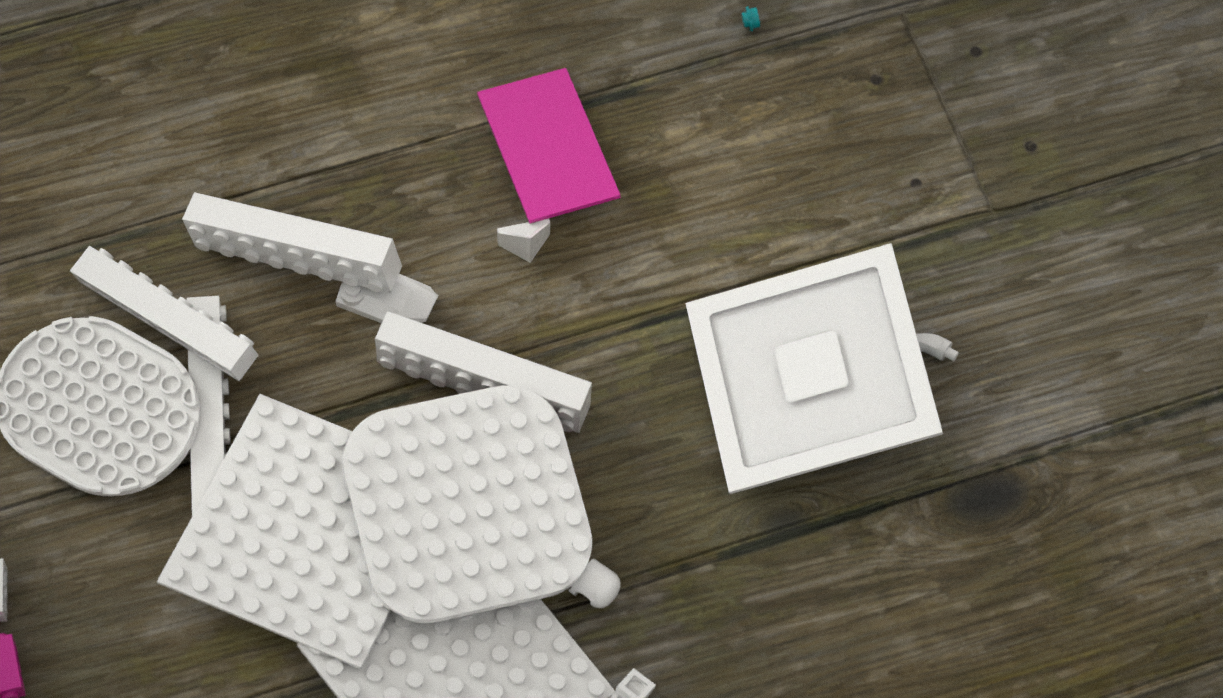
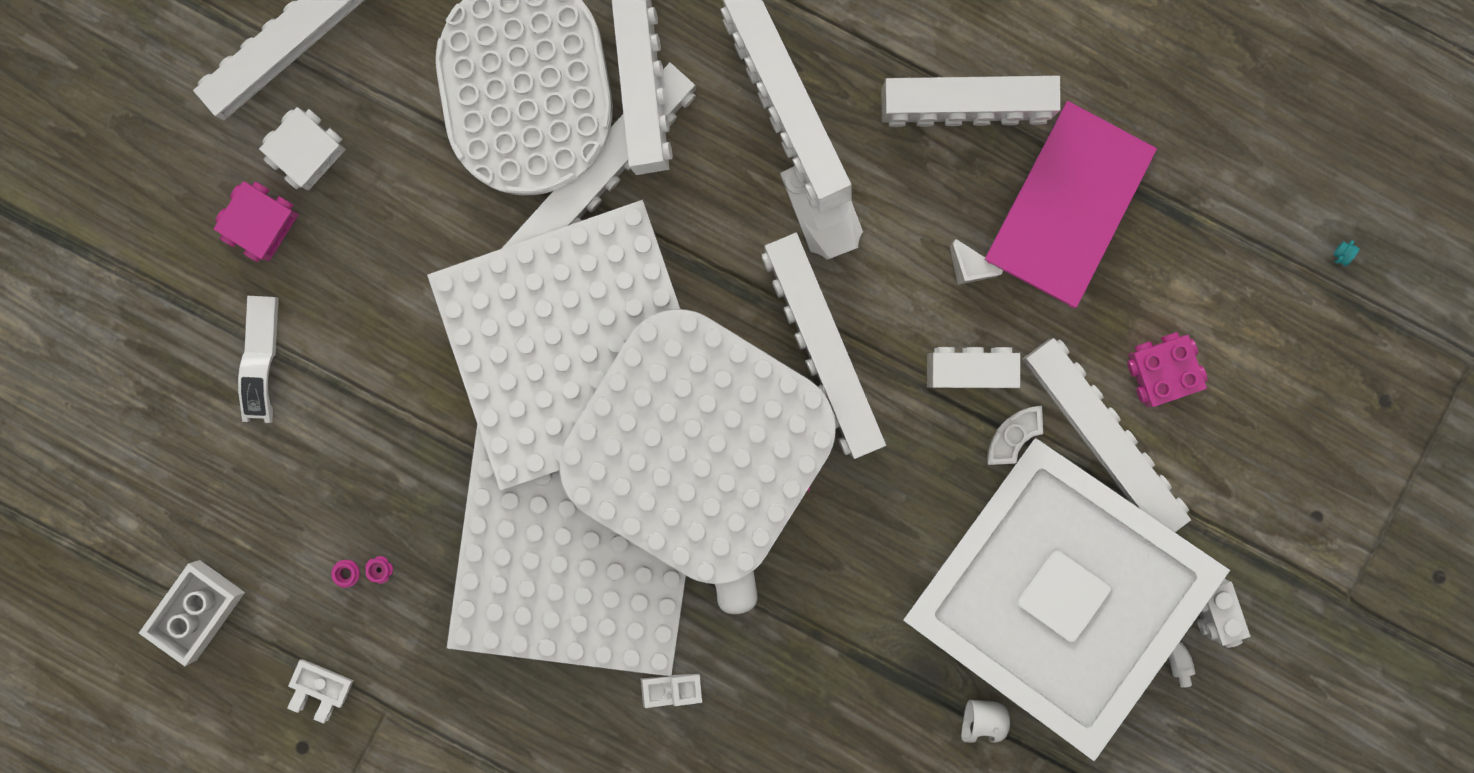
camera: 50 degrees right, 25 degrees up
none -> white brick [881,76,1060,127]
none -> white brick [927,347,1020,388]
none -> white helmet [961,699,1010,743]
none -> white tile [987,406,1043,465]
none -> white brick [1022,338,1191,532]
none -> dark pink brick [1127,332,1207,407]
none -> white brick [1197,579,1250,648]

